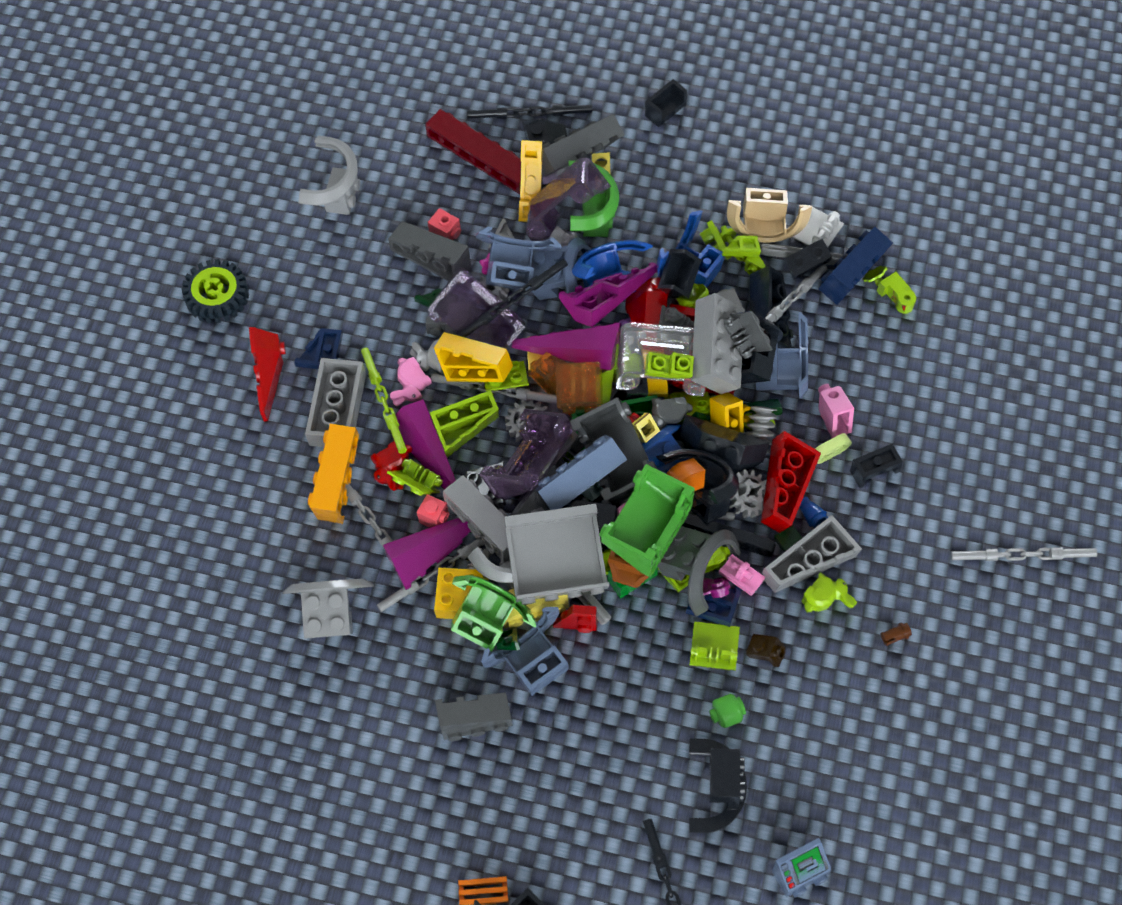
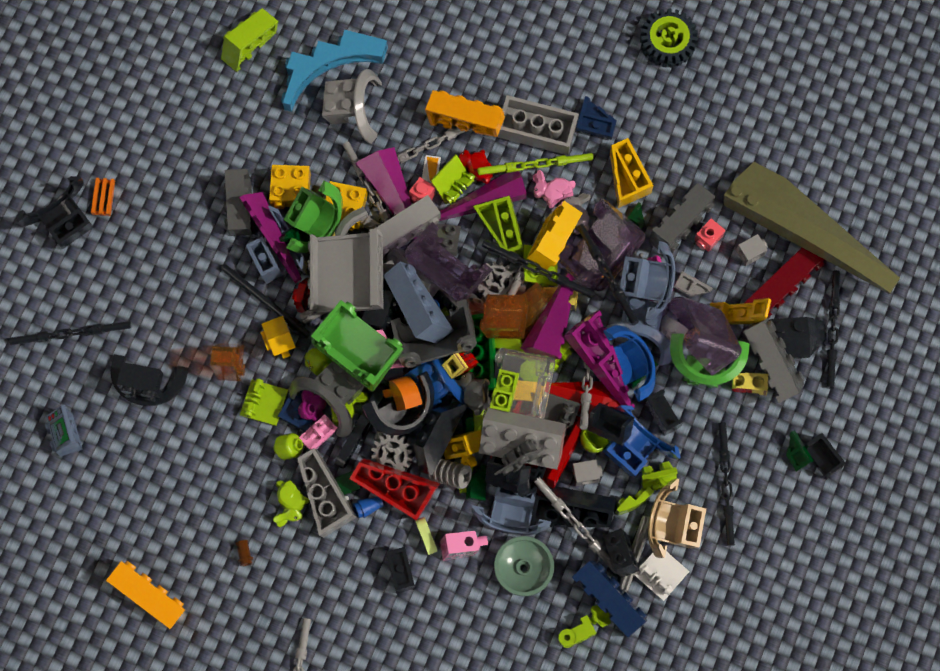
camera: 95 degrees right, 10 degrees up
red wedge [249,327,286,422] -> none
light grey piece [299,136,361,215] -> none
bright green head [709,694,746,728] -> none
lime tile [722,236,761,256] -> none
dark brown bracket [746,634,786,667] -> none
none -> light orange wedge [106,561,185,629]
none -> clear orange wedge [210,343,245,381]
none -> black bar [220,264,311,338]
none -> lime wedge [221,8,278,72]
none -> magenta wedge [239,192,302,284]
none -> yellow brick [260,316,296,359]
none -> yellow brick [269,165,311,209]
none -> lime head [273,433,303,460]
none -> dark azure arch [281,30,388,112]
none -> lime head [305,348,332,376]
none -> sticker [422,155,441,186]
none -> black piece [482,240,594,299]
none -> sand green dish [494,536,554,596]
none -> light grey piece [580,362,593,430]
none -> yellow wedge [610,138,654,208]
none -> black panel [645,389,683,436]
none -> black piece [718,422,735,546]
none -> olive wedge [724,162,900,294]
none -> light grey brick [736,234,768,266]
none -> dark green tile [786,430,814,472]

